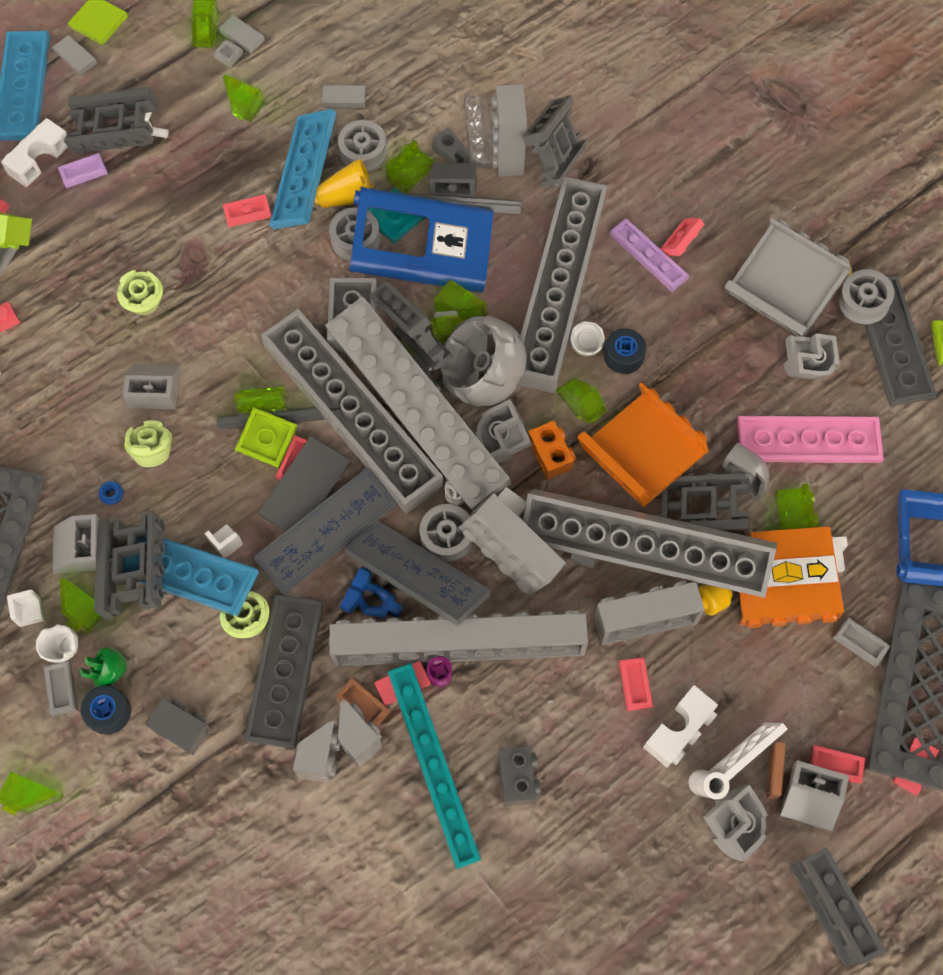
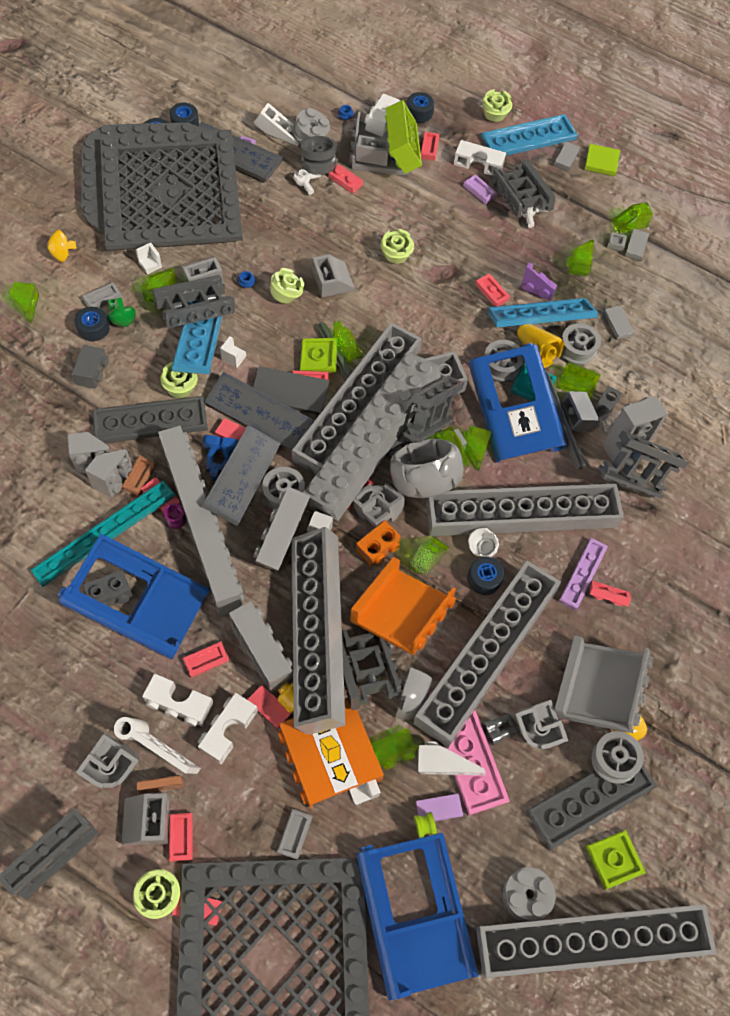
camera: 65 degrees right, 5 degrees down
white hair [36,624,78,663] -> none
none -> blue piece [57,534,210,660]
none -> yellowish green cone [133,869,180,919]
none -> white arch [198,693,258,765]
none -> coral tile [215,418,246,440]
none -> coral tile [247,685,292,730]
none -> light grey brick [414,561,561,748]
none -> lime wheel [414,812,437,838]
none -> lavender tile [415,794,463,822]
none -> white slope [418,742,486,776]
none -> dark grey piece [482,713,518,746]
none -> medium lavender wing [520,263,557,301]

